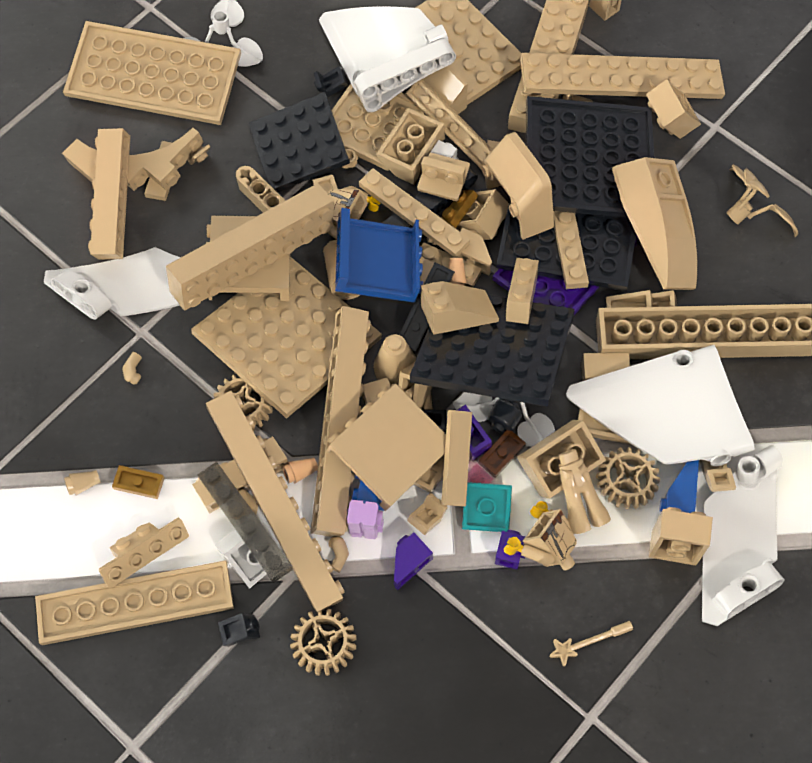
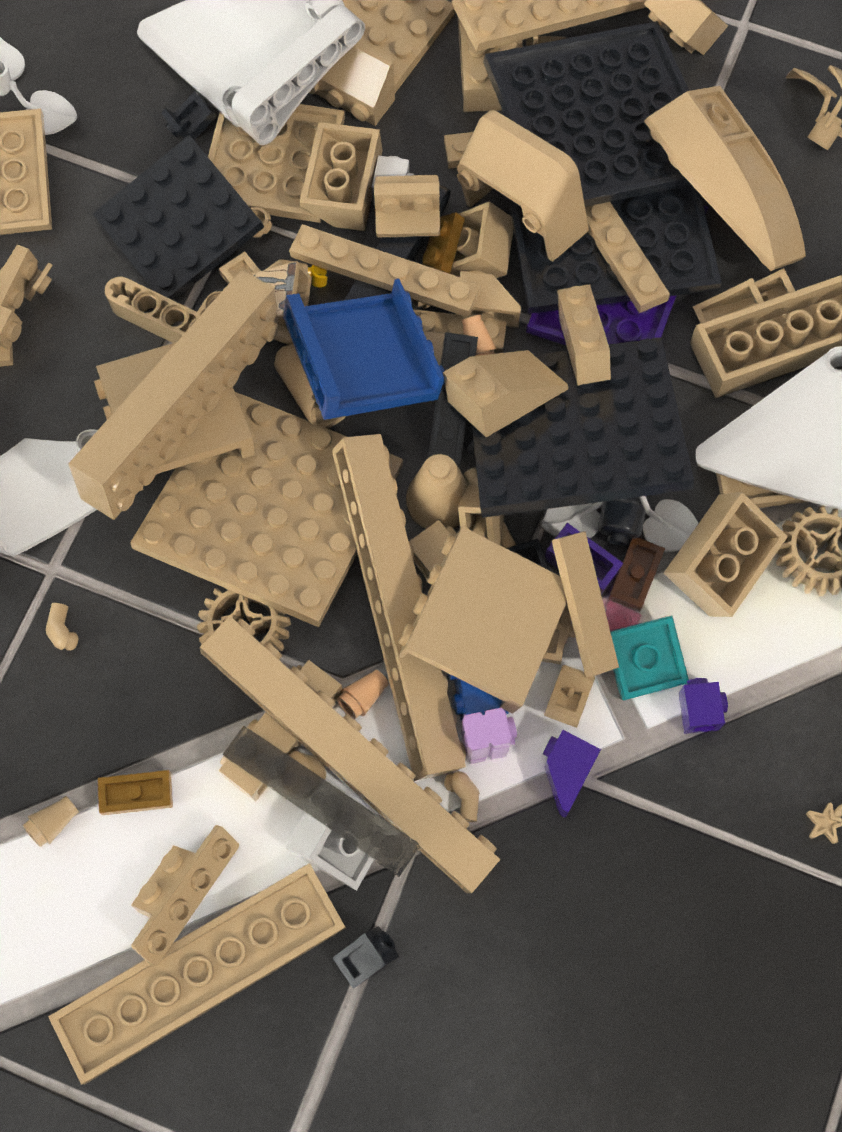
camera: 20 degrees left, 5 degrees up
tan gear [290,609,357,676] -> none
tan tile [406,79,493,170] -> none
tan torso [504,501,577,570] -> none
tan piece [558,449,611,534] -> none
tan brick [581,353,630,381] -> none

